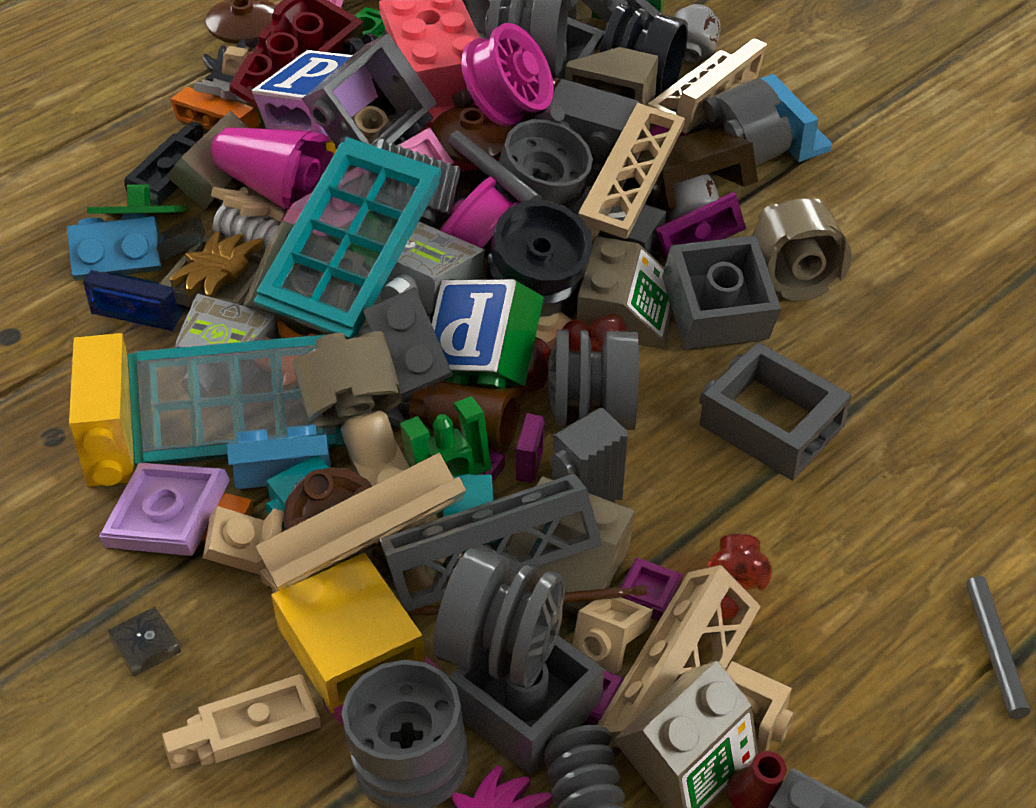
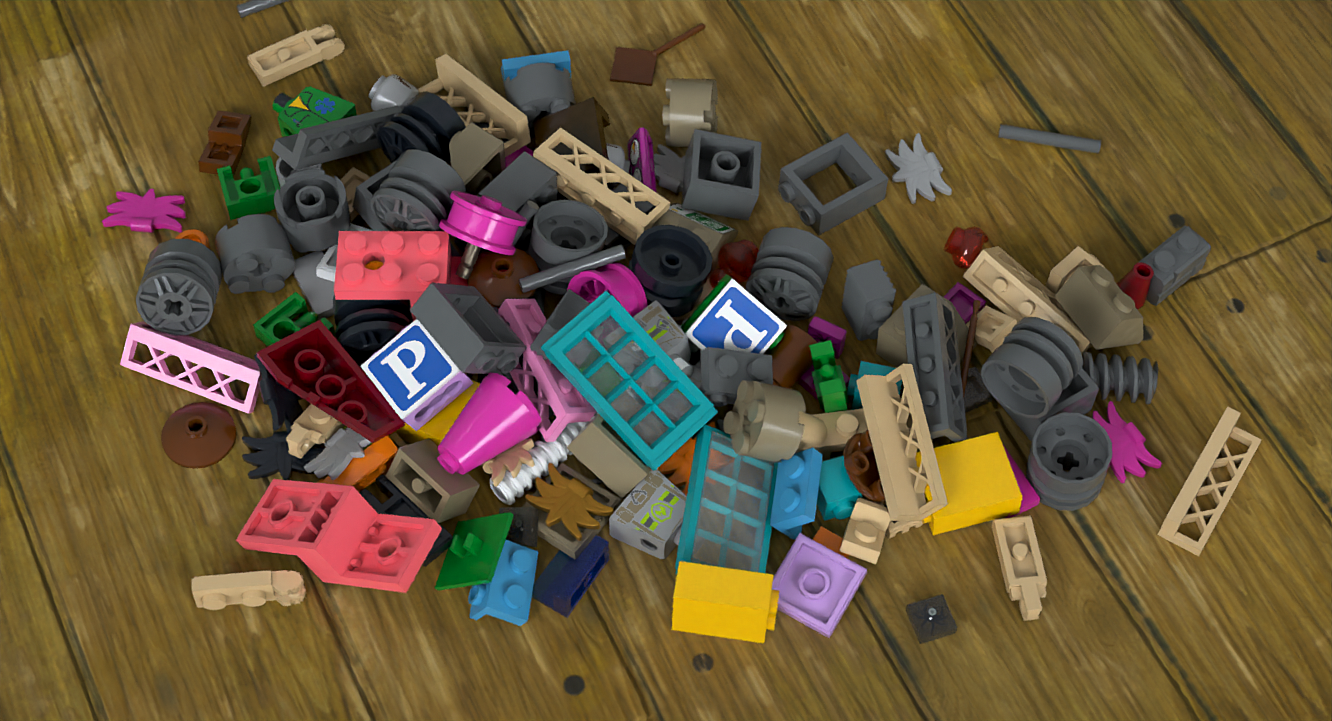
camera: 75 degrees left, 10 degrees up
none -> tan hinge [192,570,307,610]
none -> coral bracket [236,479,442,593]
none -> reddish brown piece [610,23,705,86]
none -> light grey piece [885,133,952,204]

